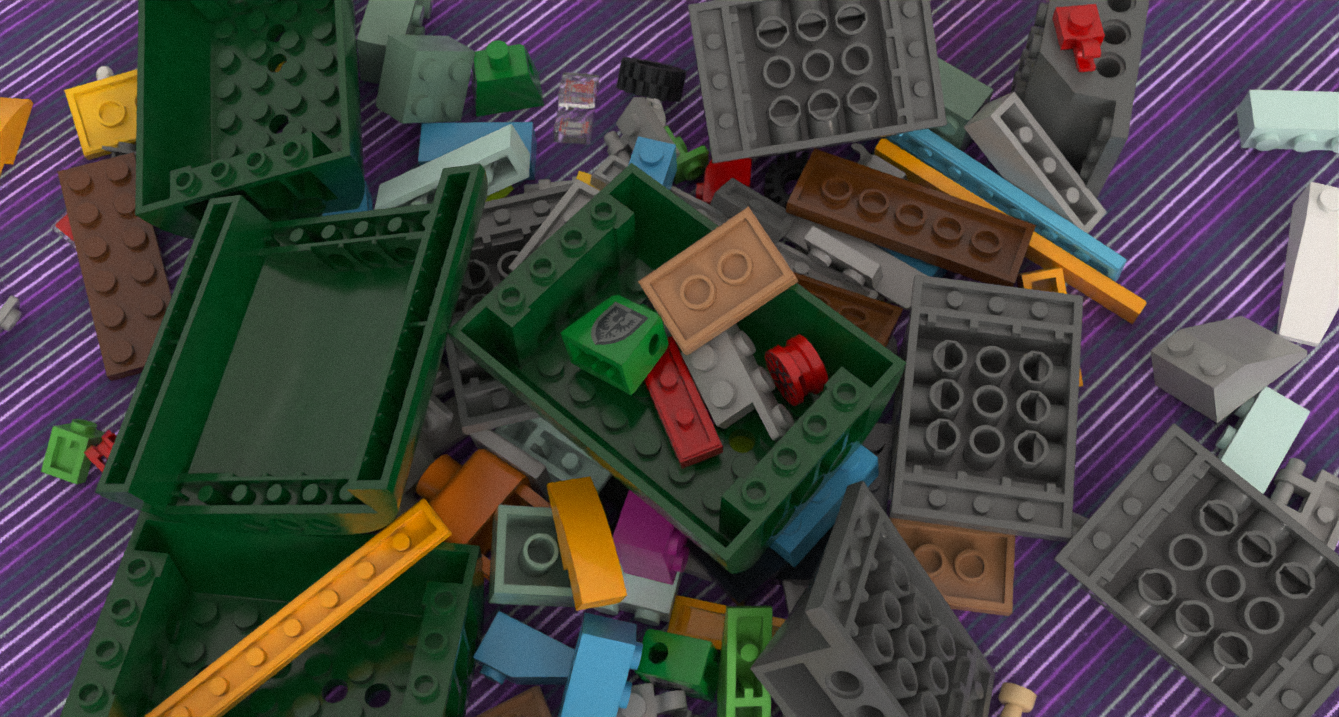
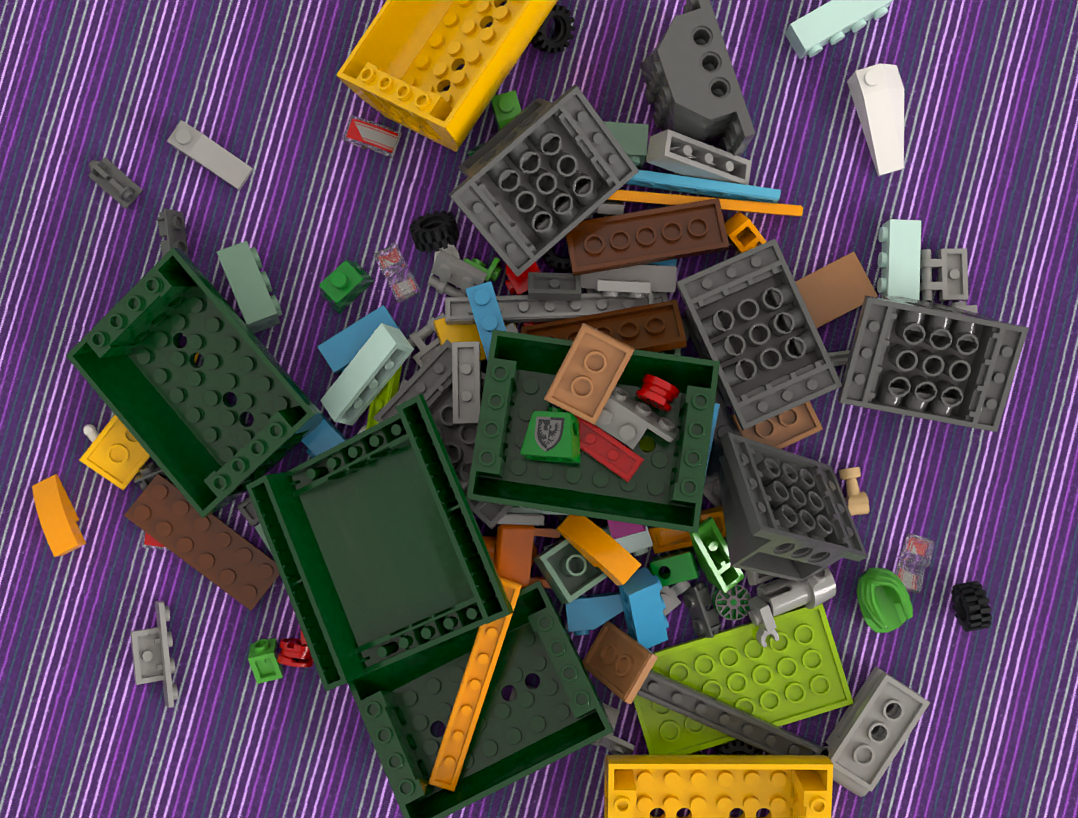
camera: 35 degrees left, 20 degrees up
sand green brick [375,35,475,124] -> none
red plate [1052,4,1105,72] -> none
light grey slope [1151,316,1307,423] -> none
none -> medium nougat tile [795,252,878,328]

